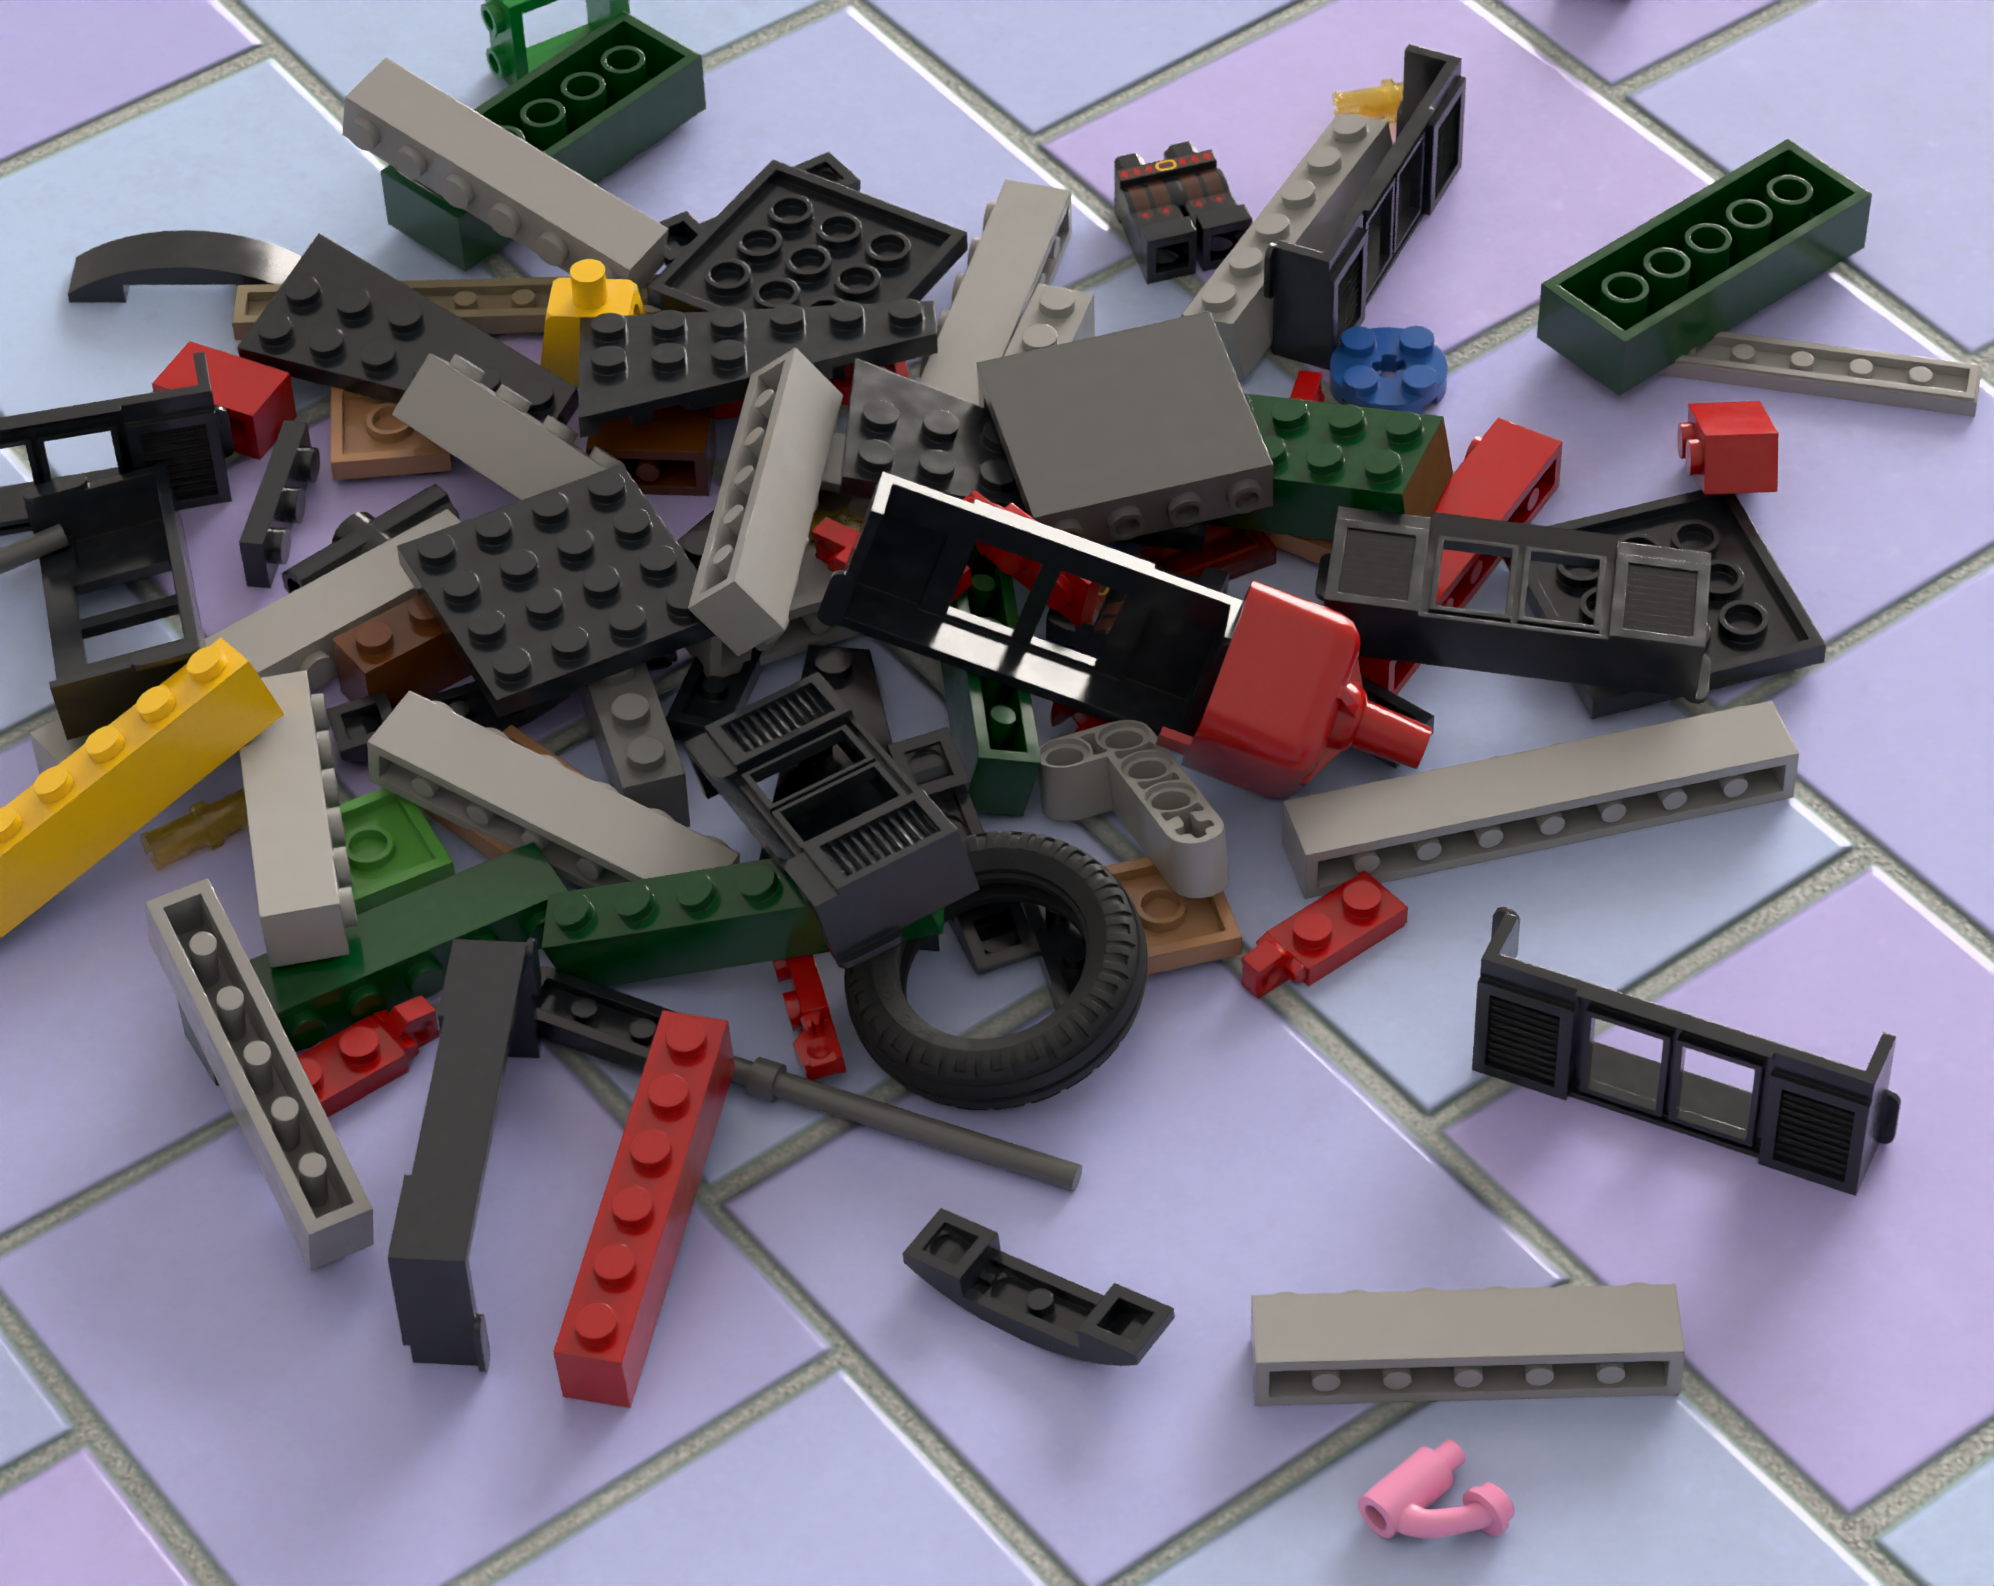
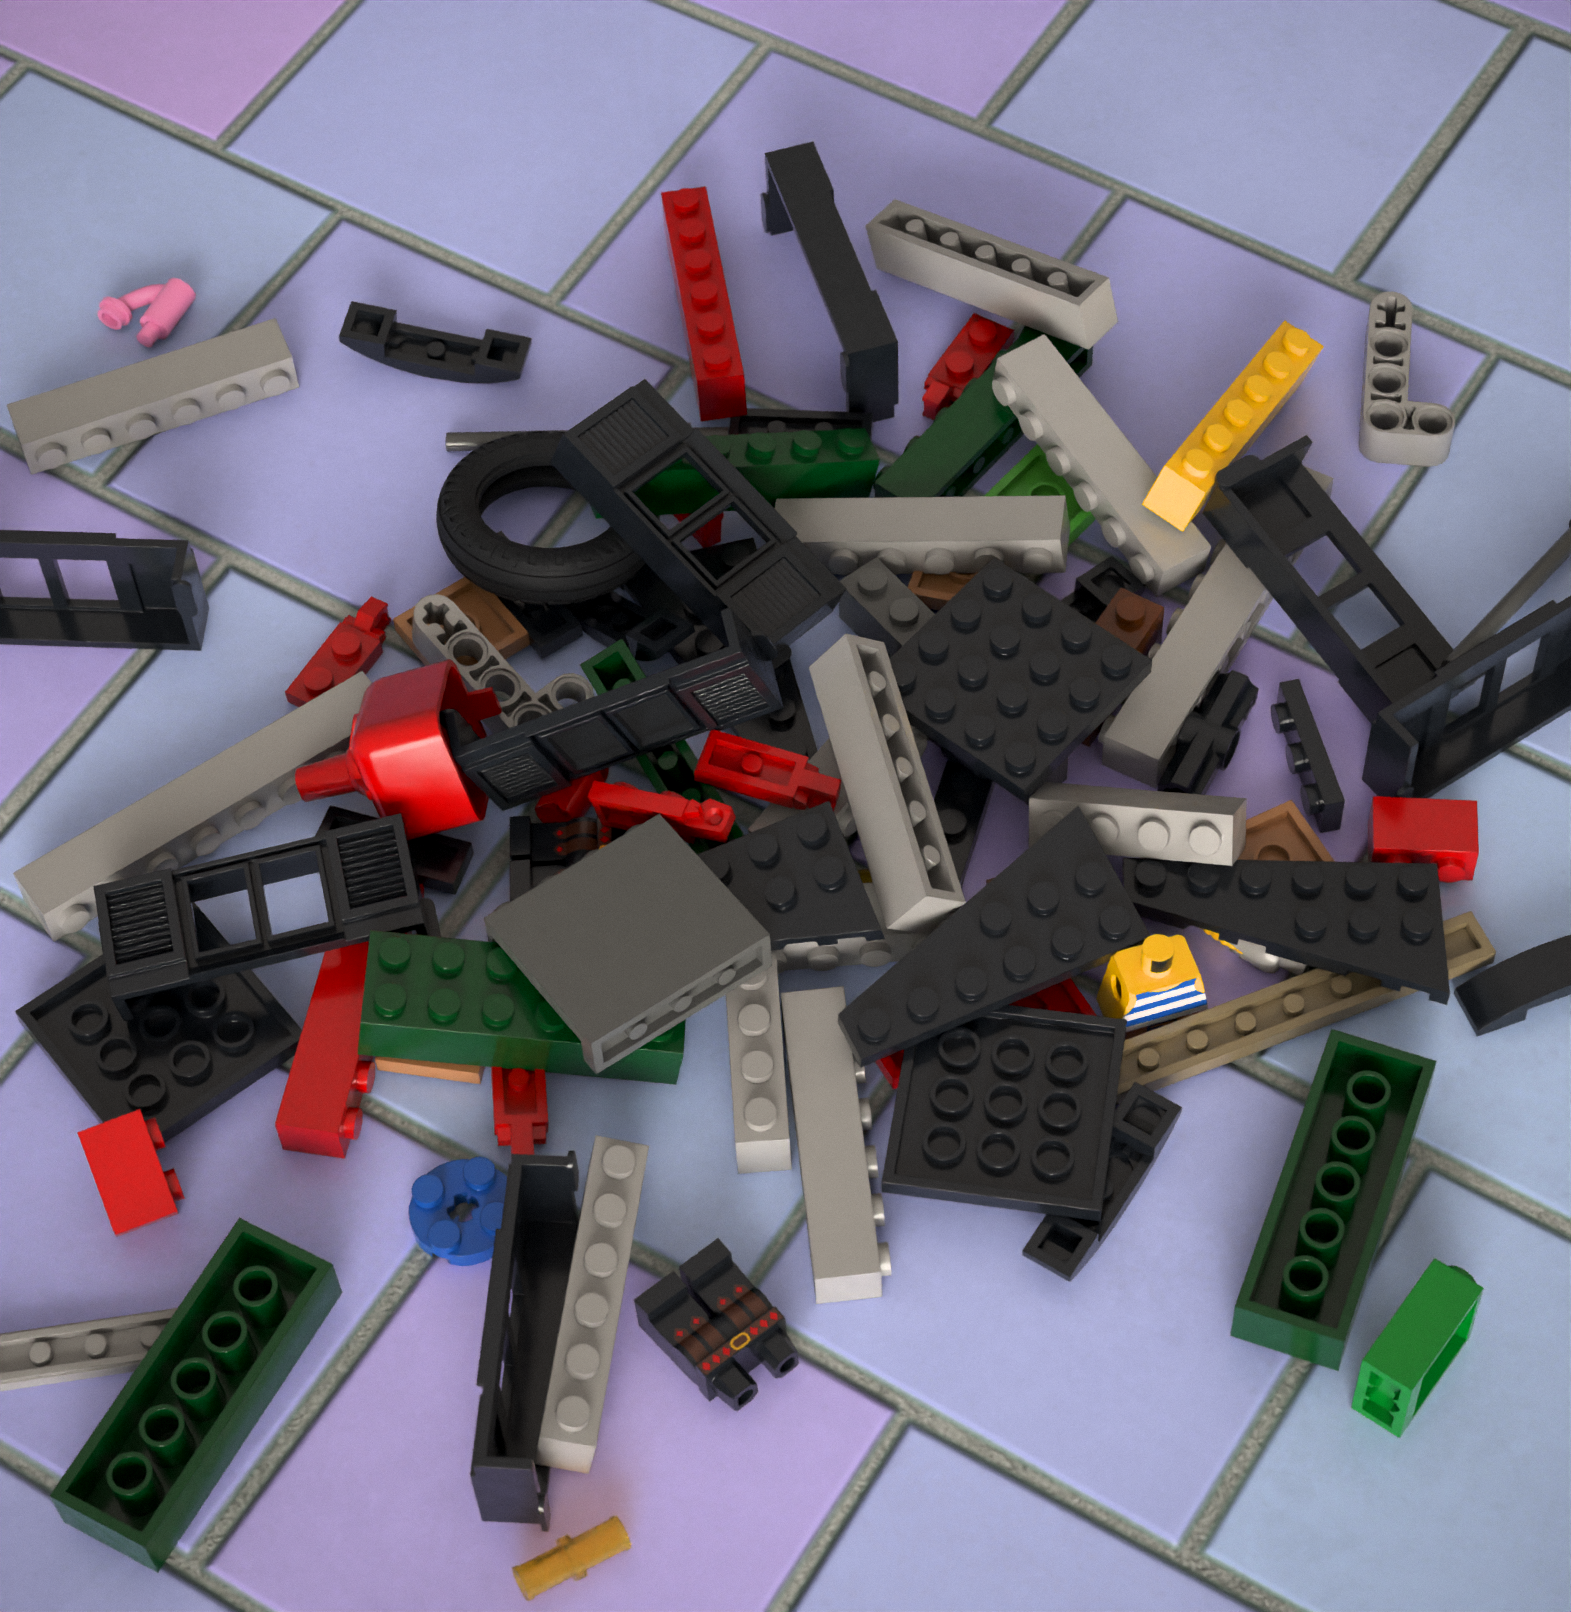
camera: 160 degrees right, 10 degrees up
light grey brick [342,57,669,290] -> none

